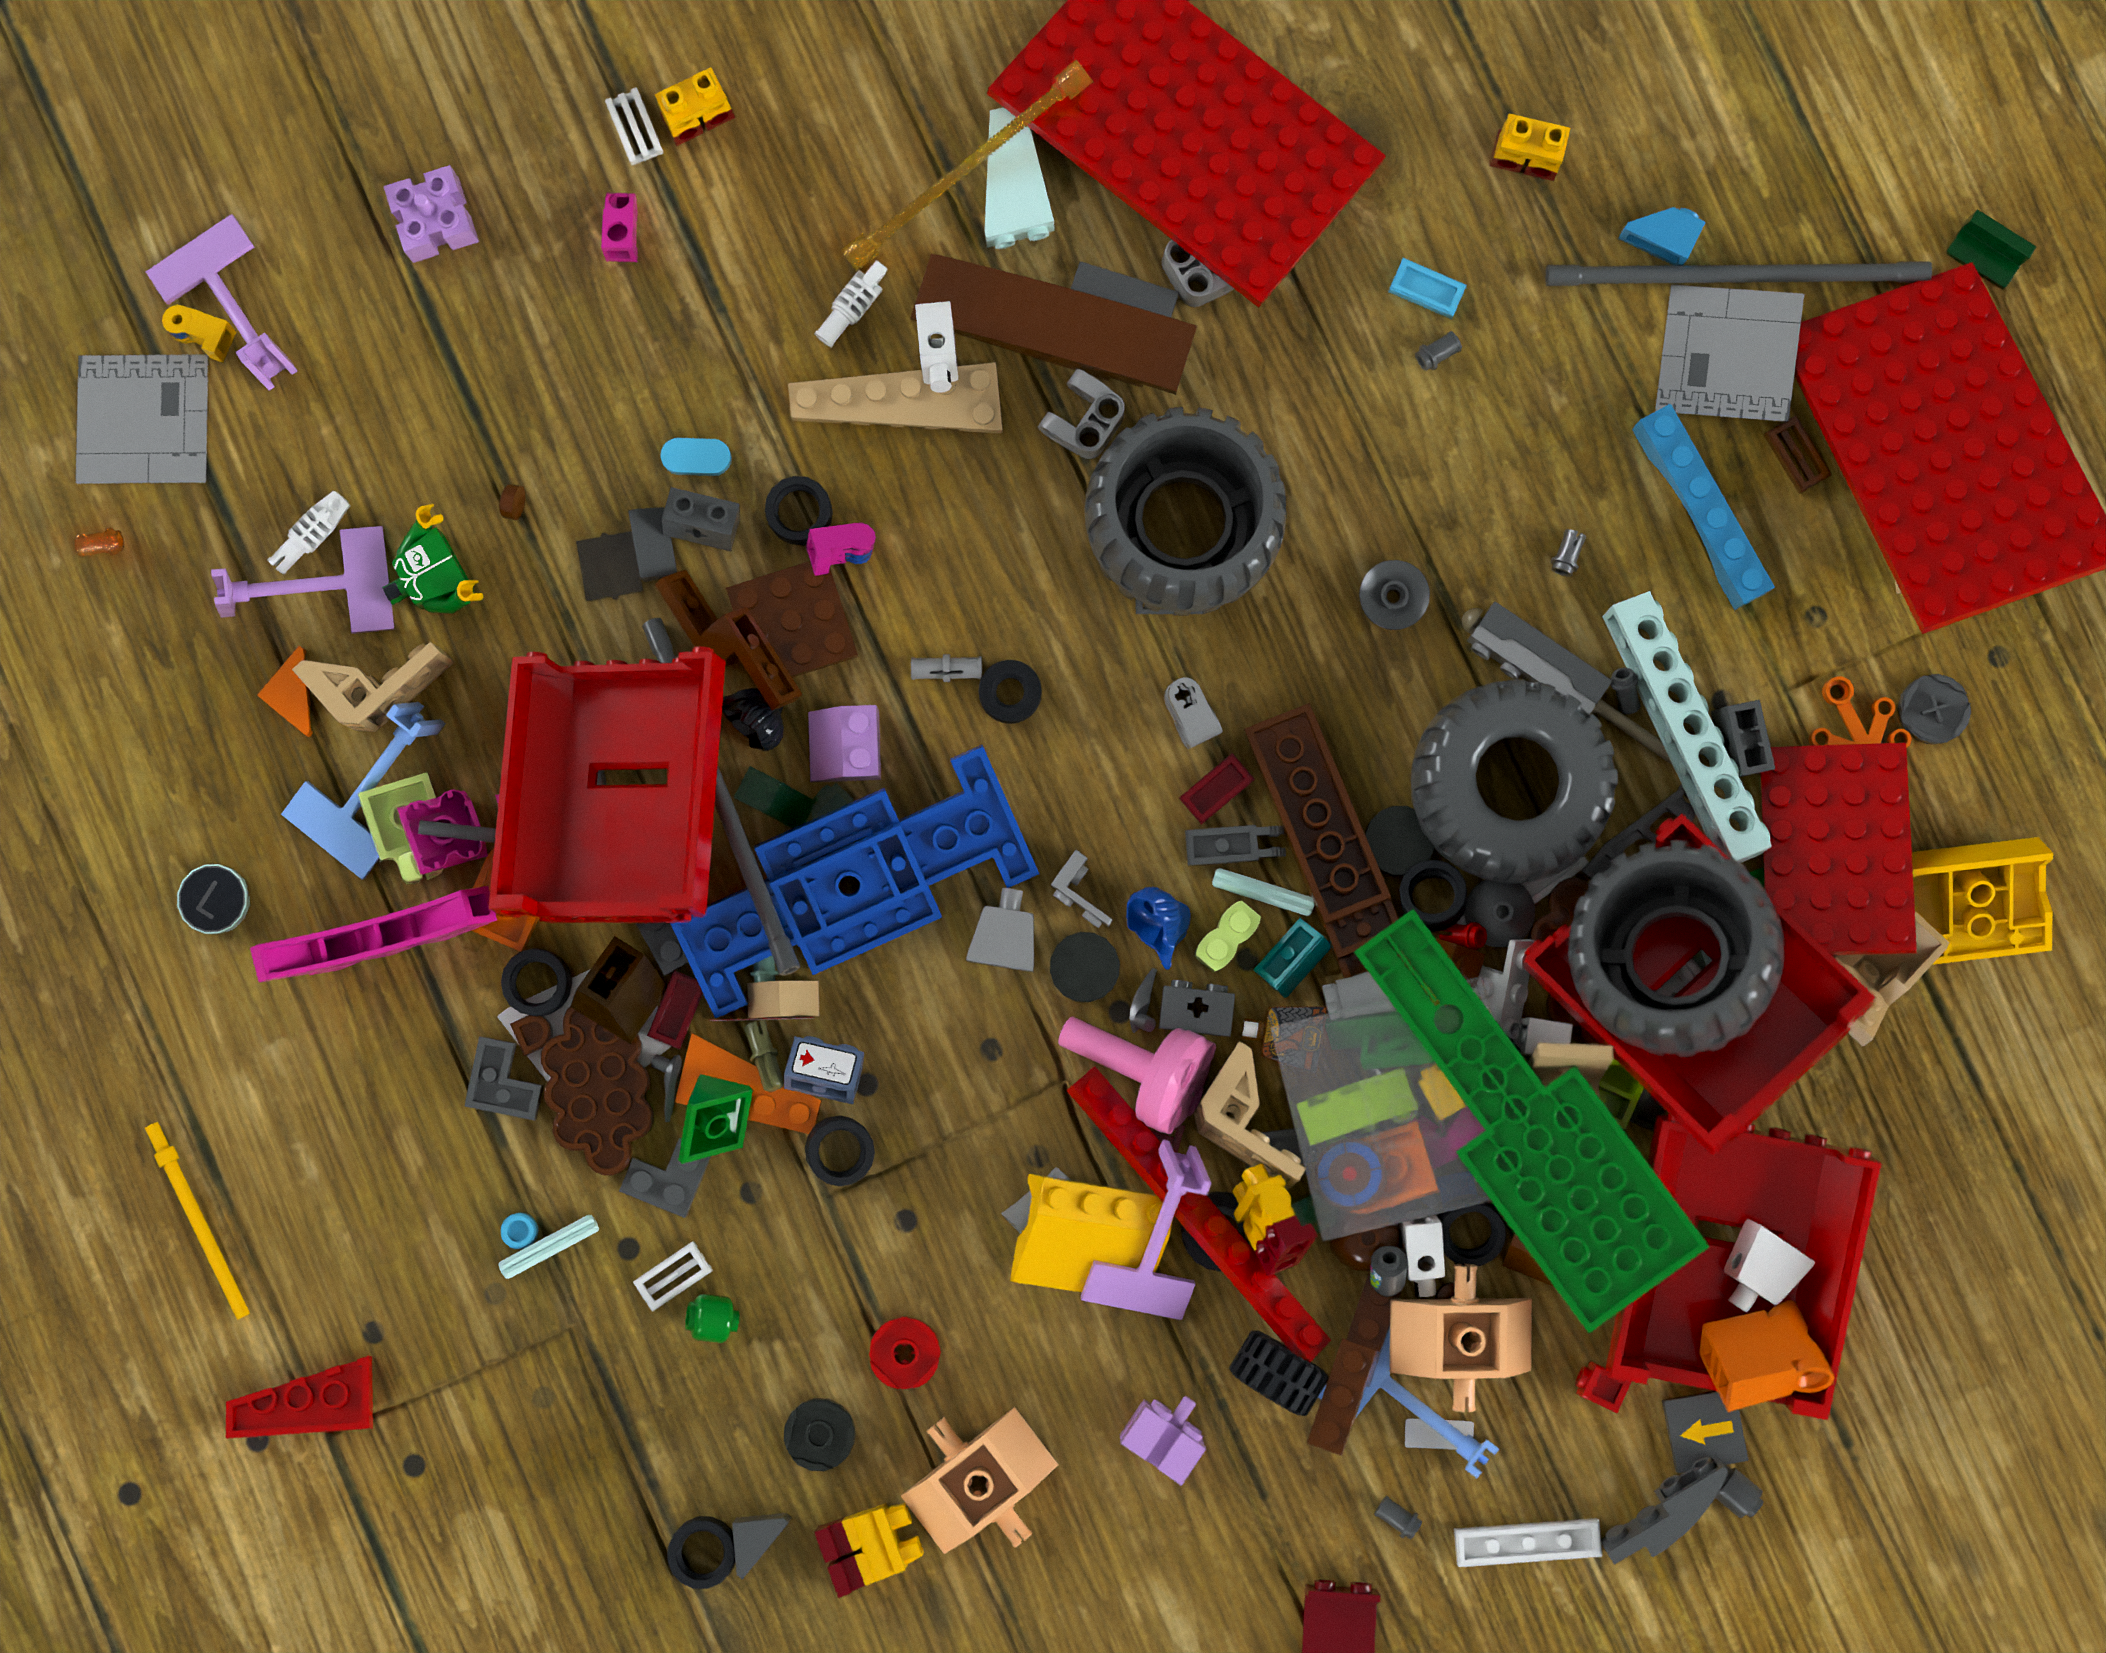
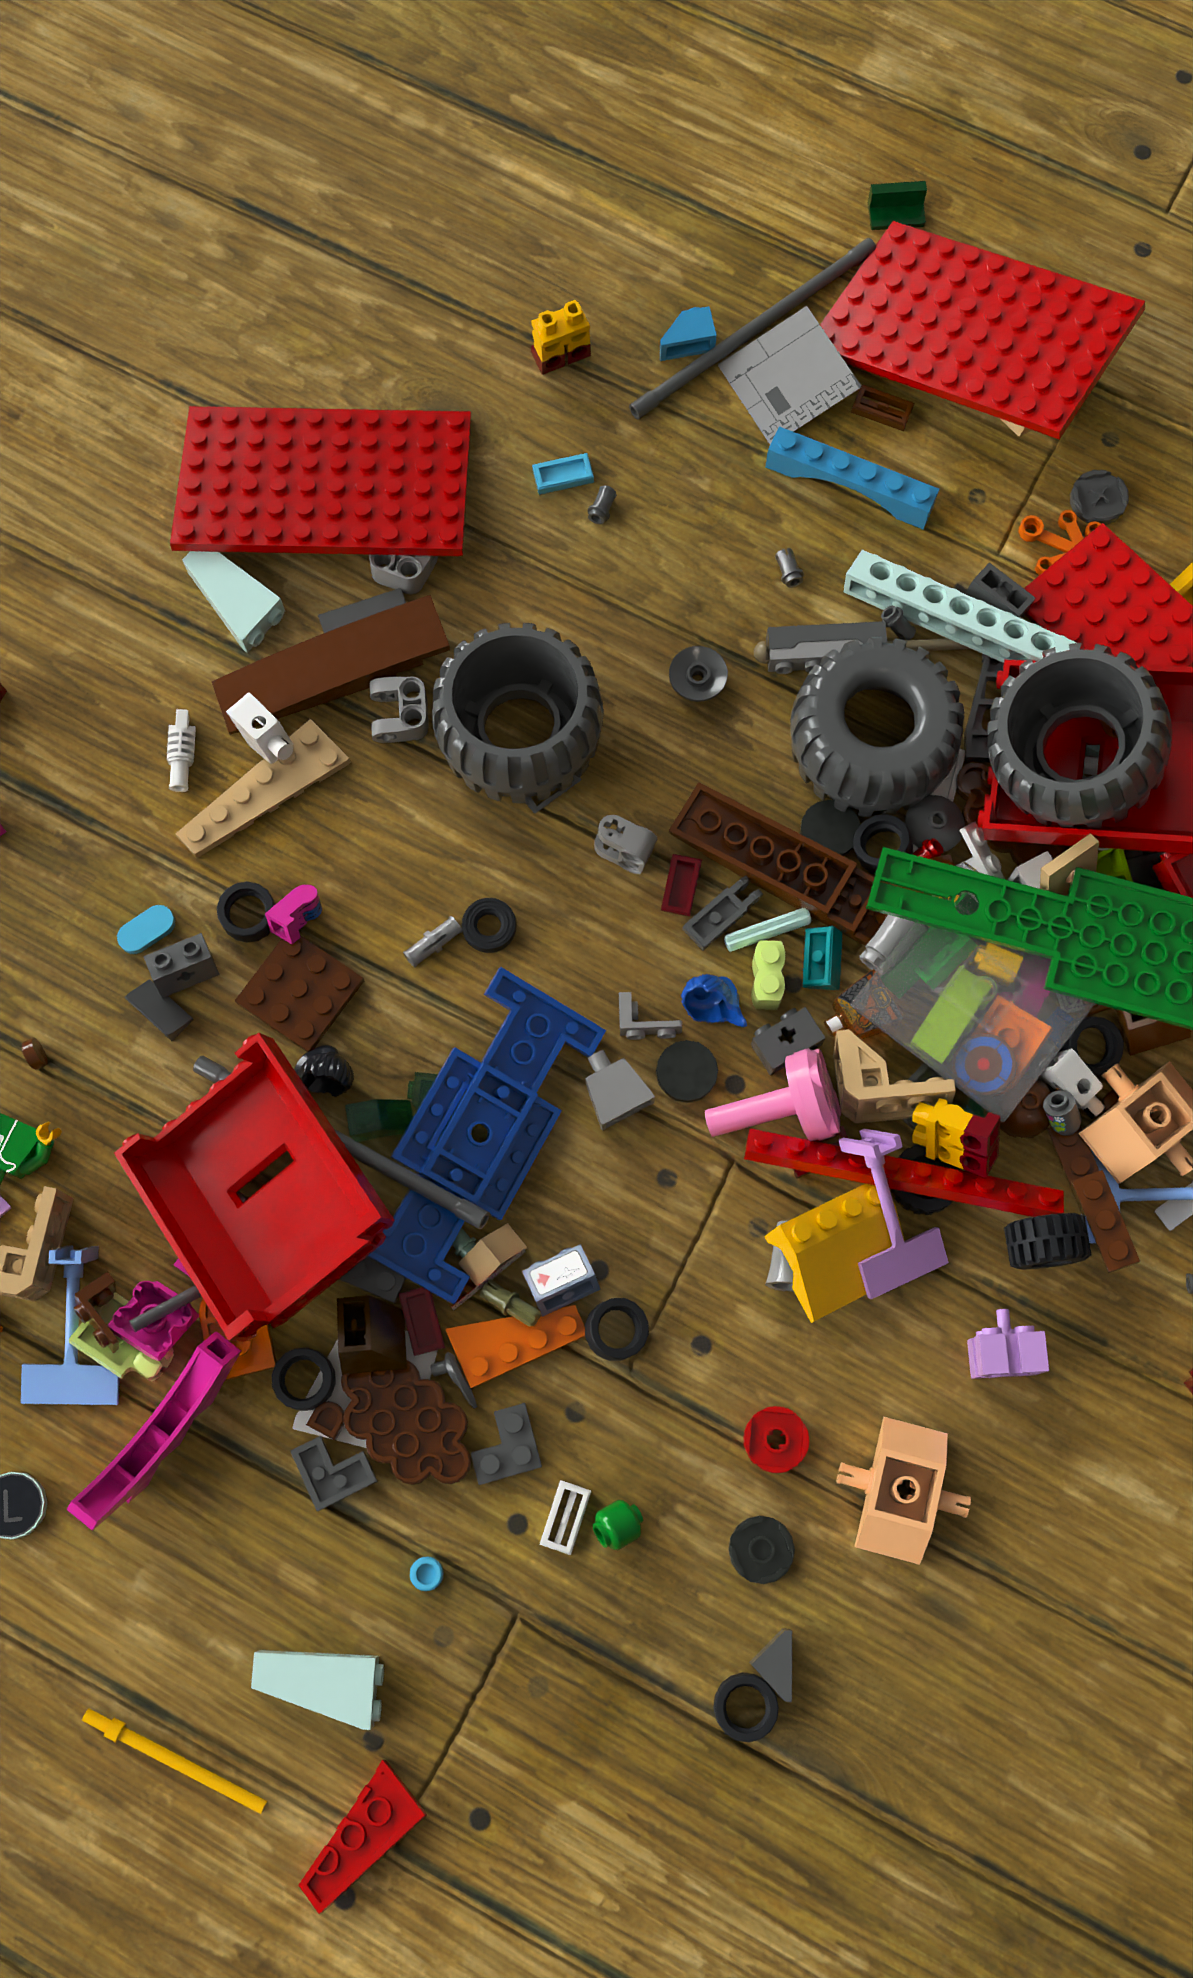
camera: 40 degrees left, 10 degrees down
light aqua axle [498,1215,599,1279] -> none
clear smoke piece [576,531,644,602] -> none
reddish brown bracket [655,569,803,711] -> none
green slope [678,1074,753,1164] -> none
lavender slope [808,705,881,782] -> none
yellow hips [814,1503,924,1599] -> none
clear yellow hose [841,60,1093,271] -> none
flat silver bar [1129,968,1157,1033] -> none
none -> reddish brown bracket [73,1271,119,1353]
none -> light aqua slope [251,1650,384,1730]

